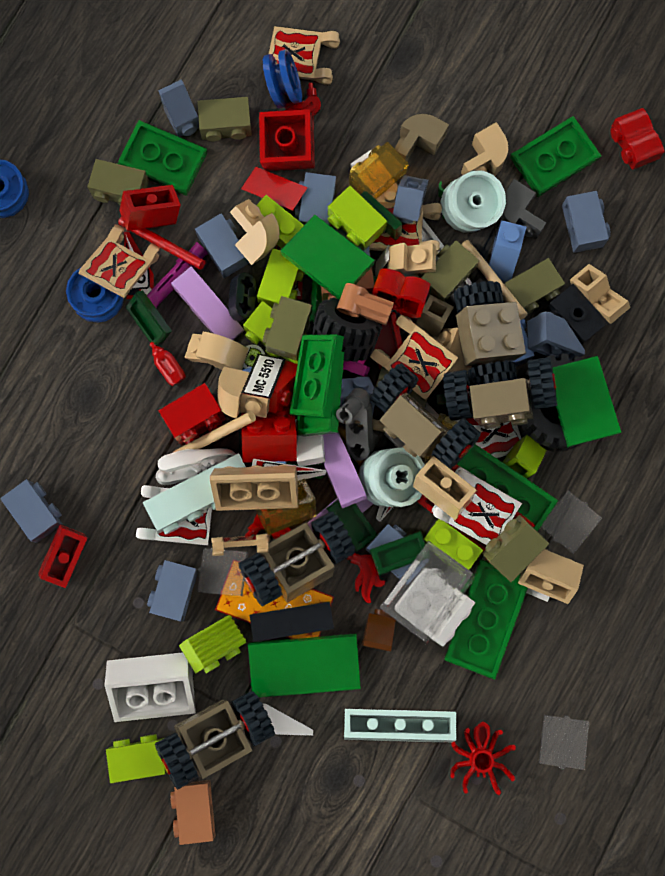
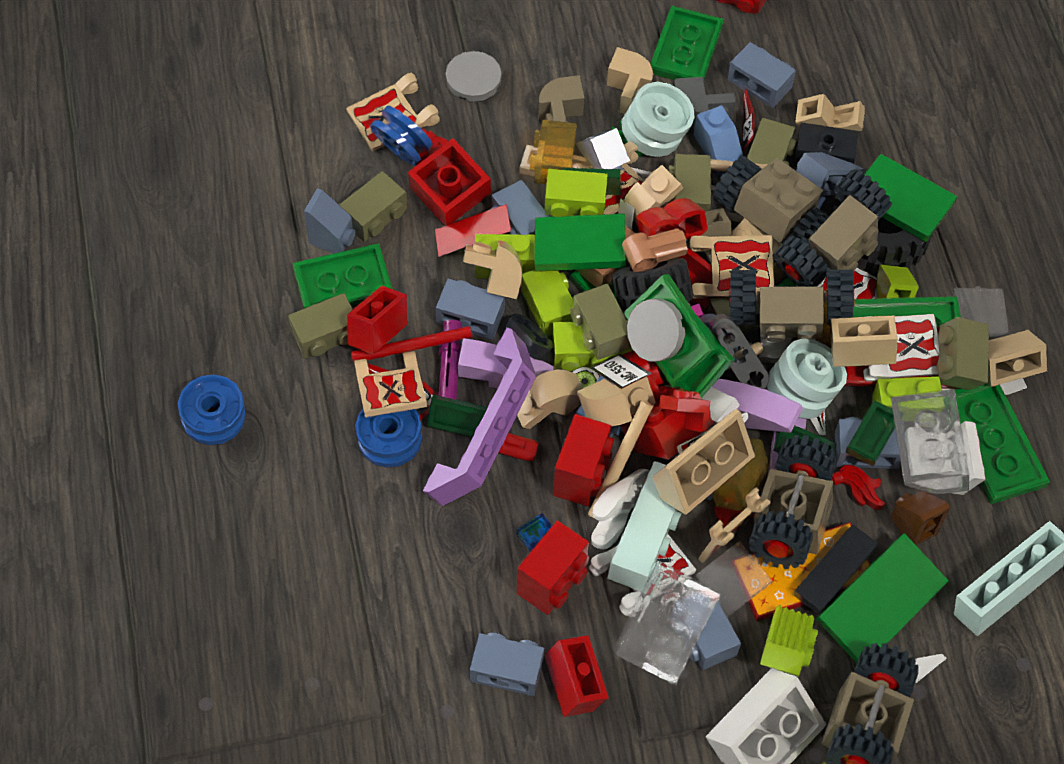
camera: 40 degrees left, 20 degrees down
none -> medium lavender slope [423,328,536,506]
none -> light grey tile [445,51,502,102]
none -> tile [516,513,552,552]
none -> red brick [517,520,590,616]
none -> clear slope [614,561,720,685]
none -> light grey tile [627,299,685,361]
none -> red bracket [659,390,711,432]
none -> sticker [742,89,755,153]

